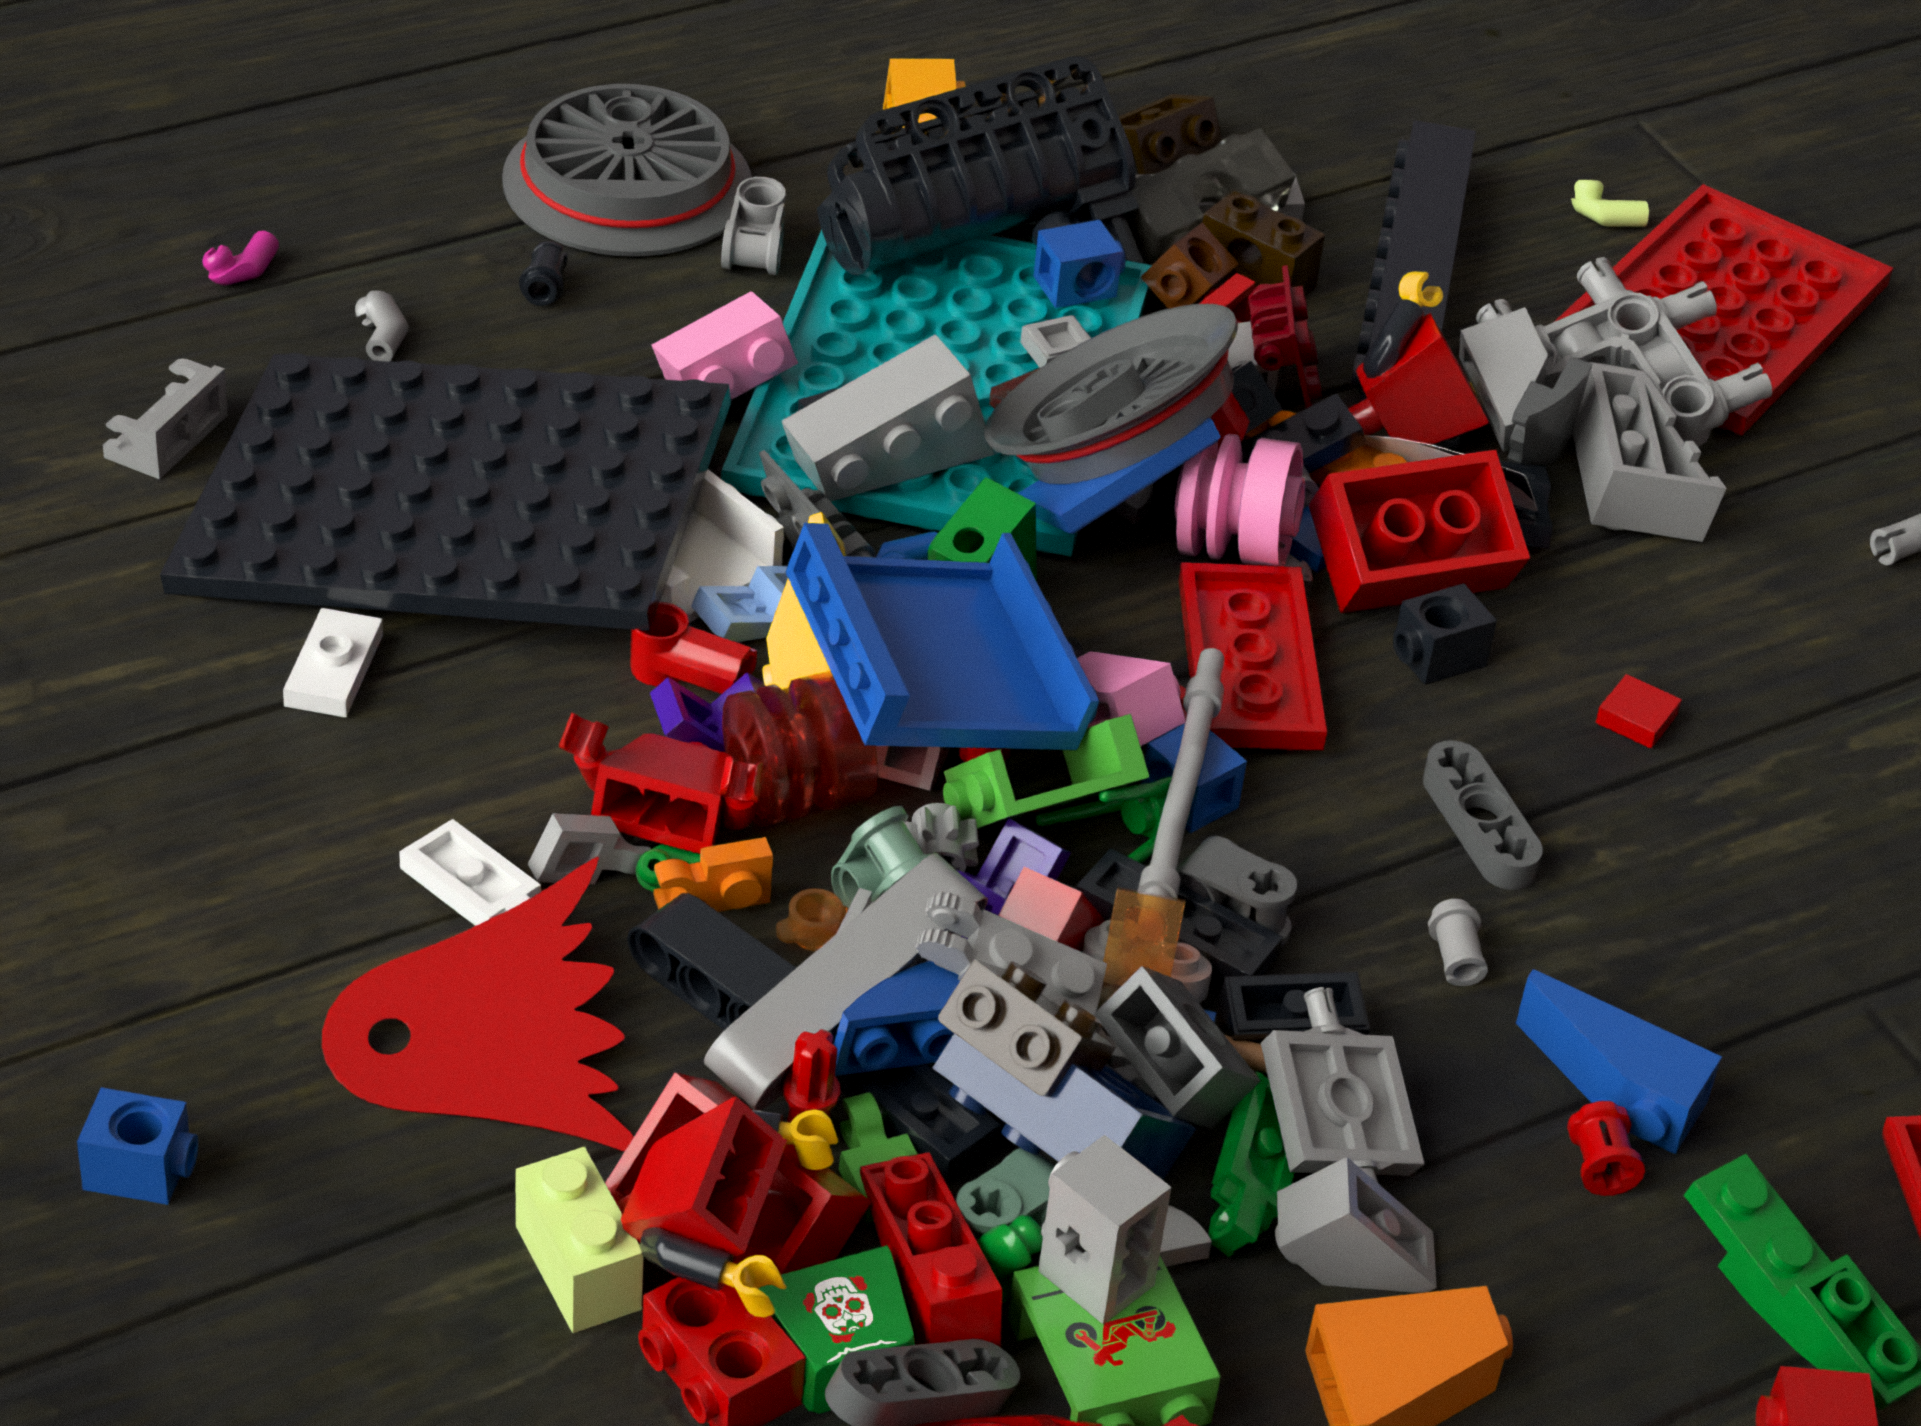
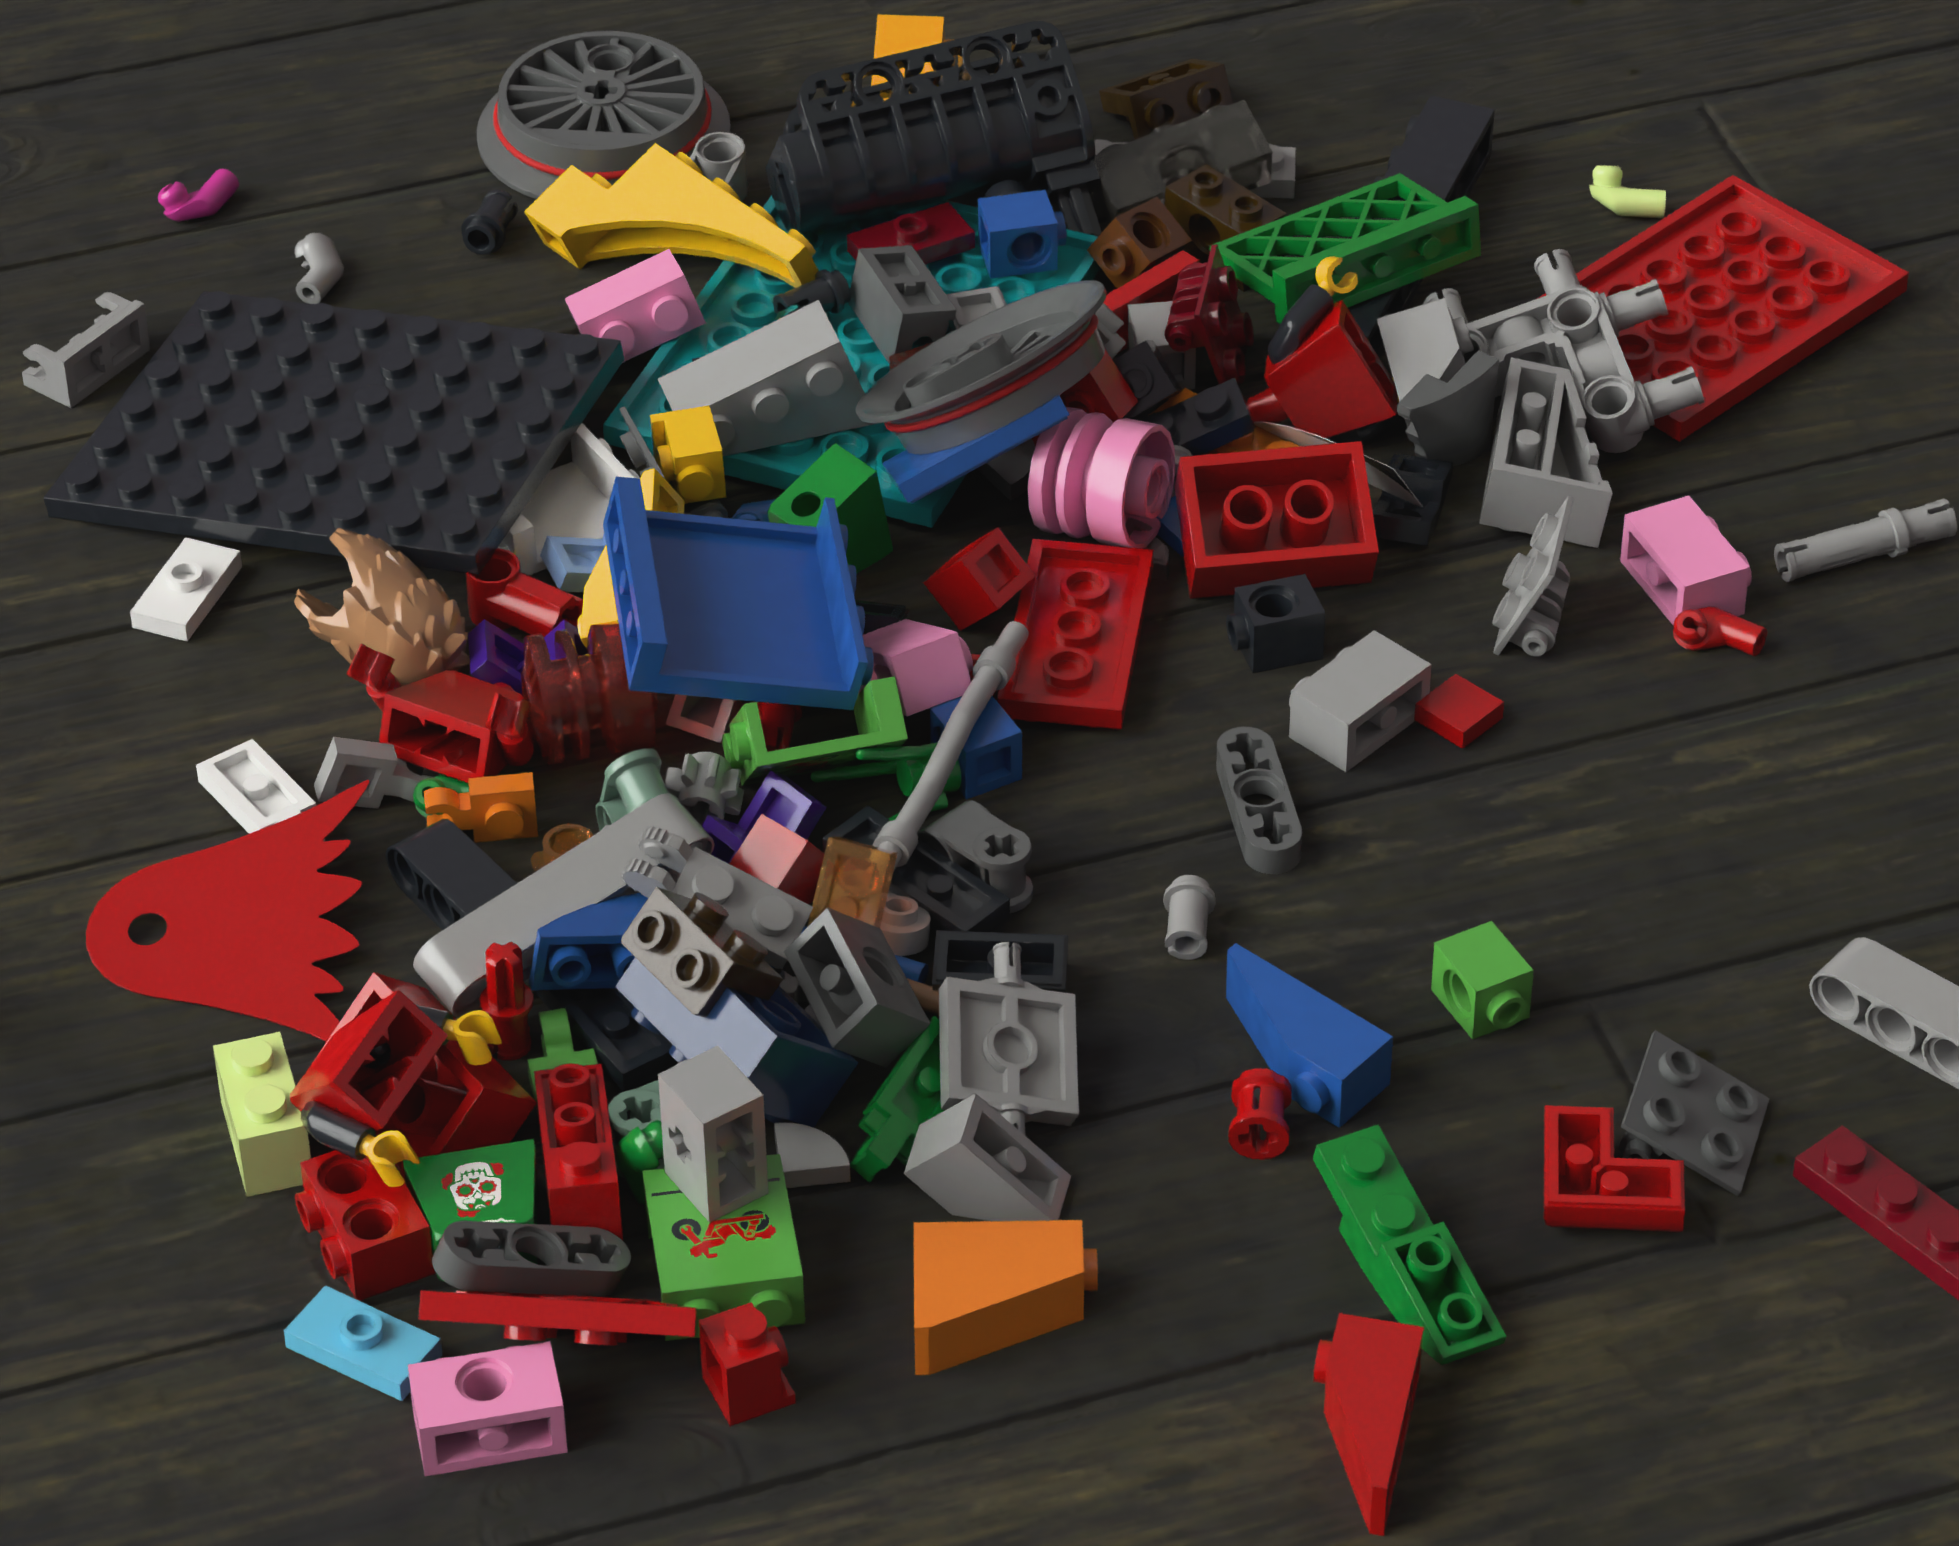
camera: 15 degrees right, 0 degrees up
none -> medium nougat head [294,528,470,685]
none -> yellow arch [524,143,819,288]
none -> yellow brick [650,405,726,504]
none -> black pin [773,269,851,319]
none -> dark red plate [847,202,975,265]
none -> dark grey hinge [848,245,957,368]
none -> red brick [923,527,1036,631]
none -> green fence [1209,173,1481,324]
none -> light grey brick [1289,630,1431,772]
none -> bright green brick [1431,921,1534,1040]
none -> light grey hinge [1492,496,1574,656]
none -> bright pink brick [1620,495,1752,625]
none -> red arm [1673,607,1768,657]

